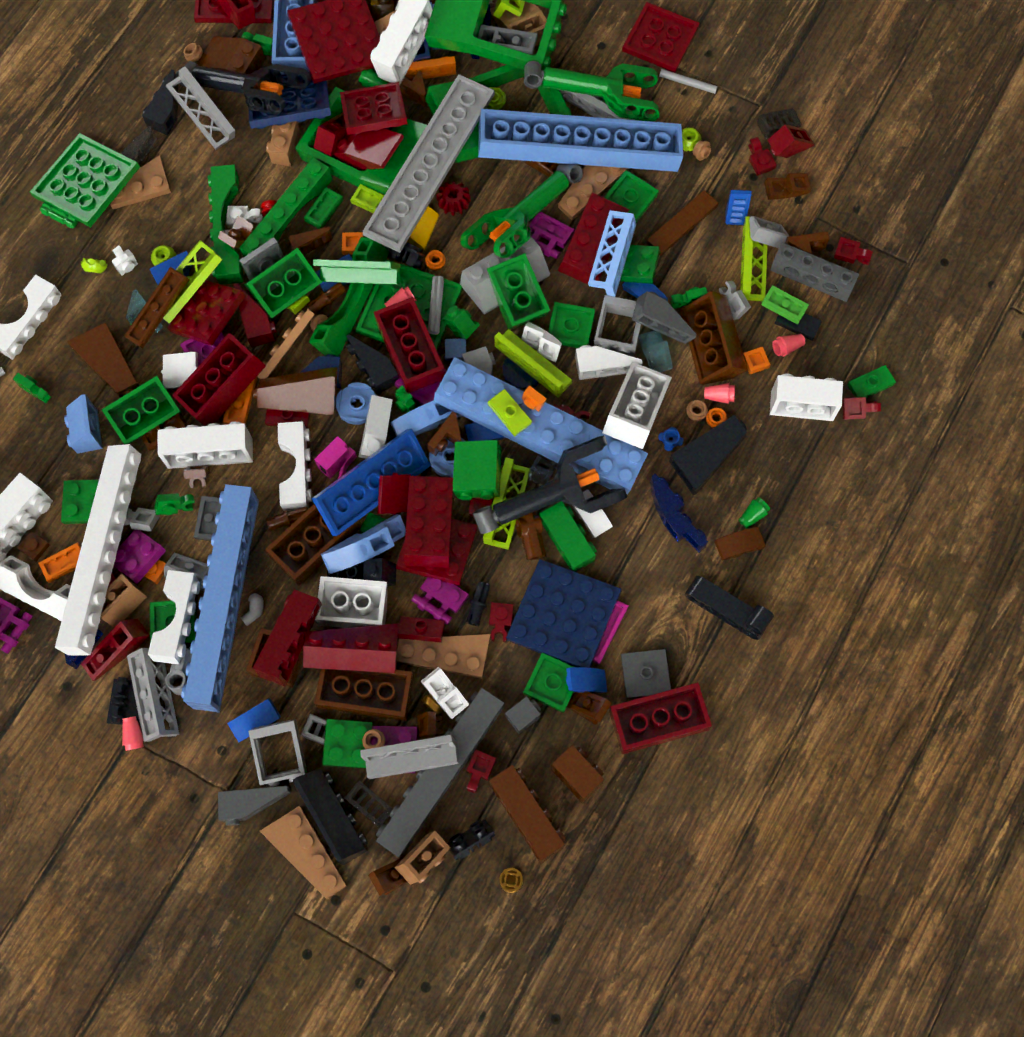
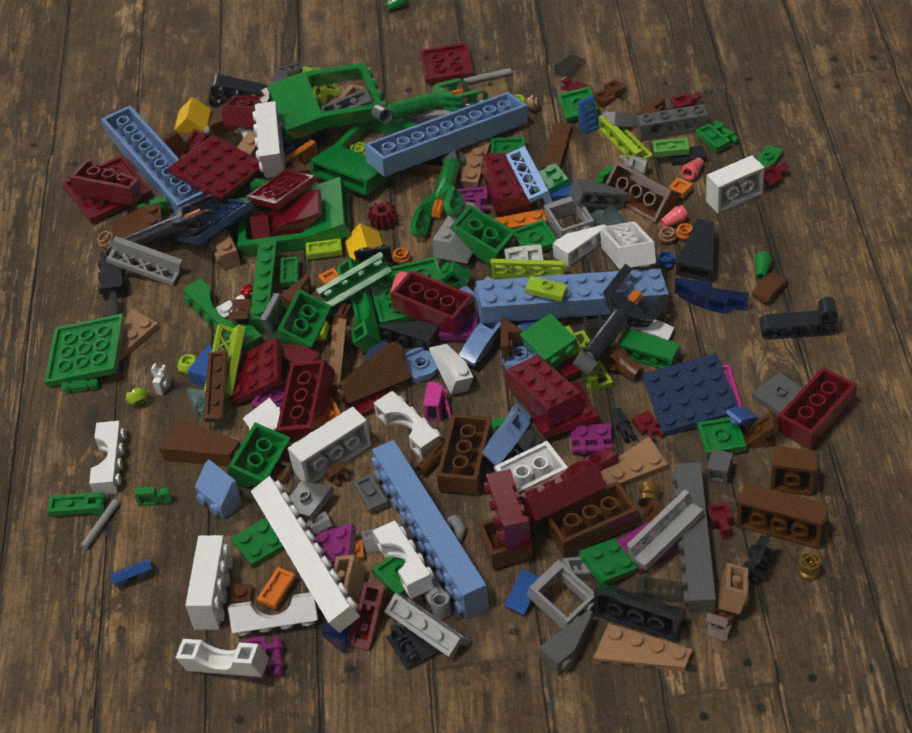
camera: 30 degrees left, 25 degrees down
coral cone [122,716,144,751] -> none
green plate [154,493,195,515] -> none
blue plate [312,429,431,536] -> none
medium nougat plate [362,729,386,749] -> none
light grey plate [363,74,495,253] -> none
dark red piece [378,472,411,515] -> none
green plate [395,385,416,413] -> none
white slope [421,667,469,719] -> none
light grey axle [428,276,444,335] -> none
orange plate [522,385,547,412] -> none
dark red slope [767,124,814,158] -> none
none -> dark grey plate [290,481,335,521]
none -> orange plate [494,209,547,230]
none -> green plate [558,86,599,123]
none -> green plate [695,120,740,153]

